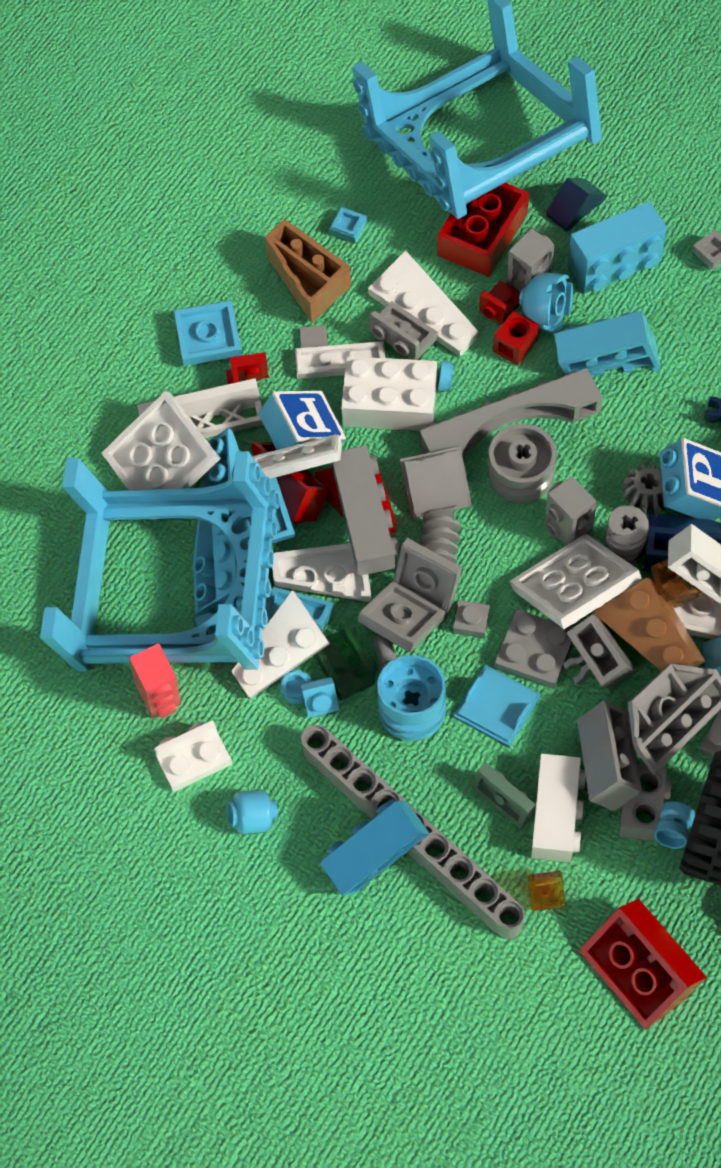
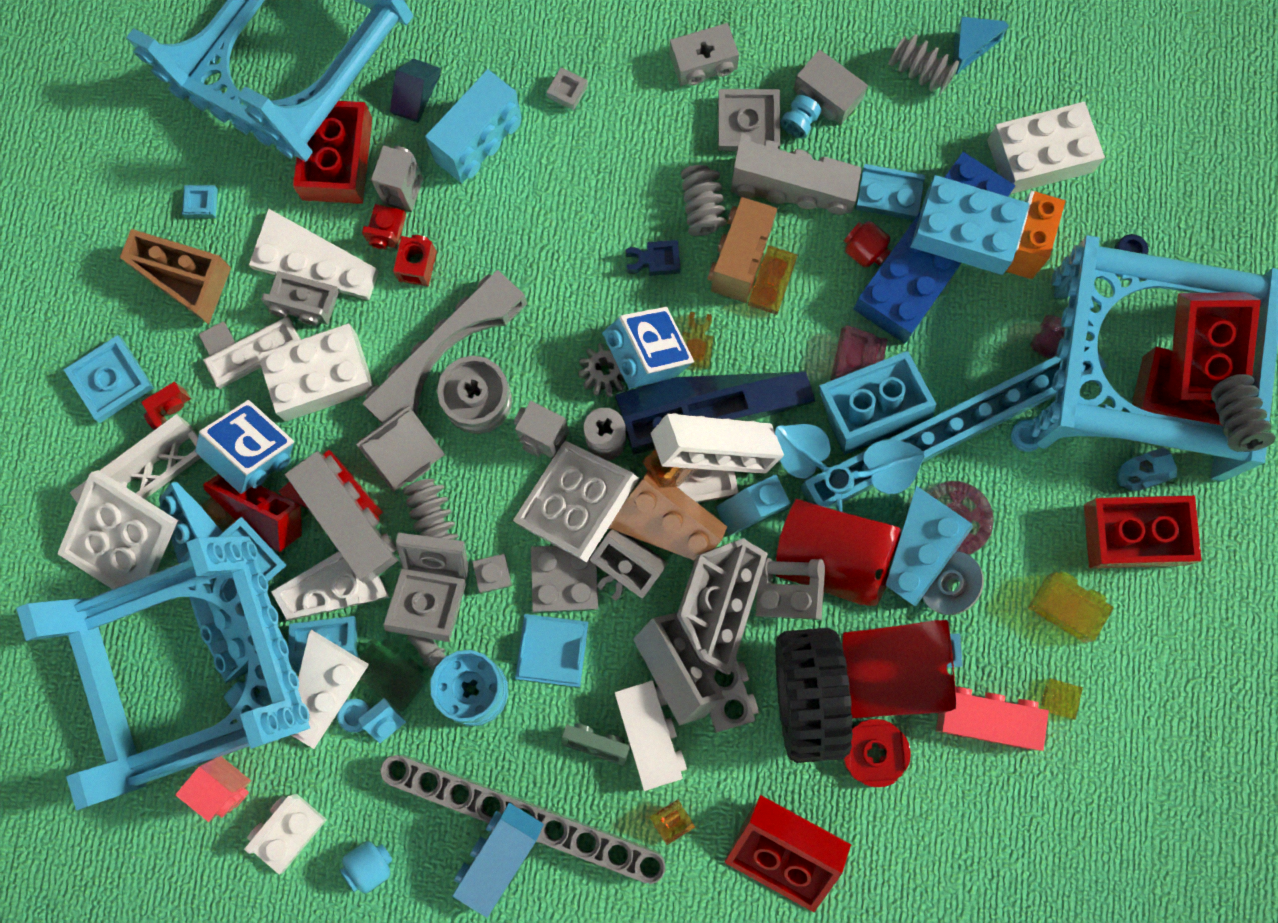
camera: 25 degrees left, 15 degrees up
white tile [252,434,342,479] -> none
medium azure tile [437,361,454,392] -> none
medium azure cylinder [519,273,573,333] -> none
medium azure wedge [555,311,661,376] -> none
medium azure wheel [654,801,695,849] -> none

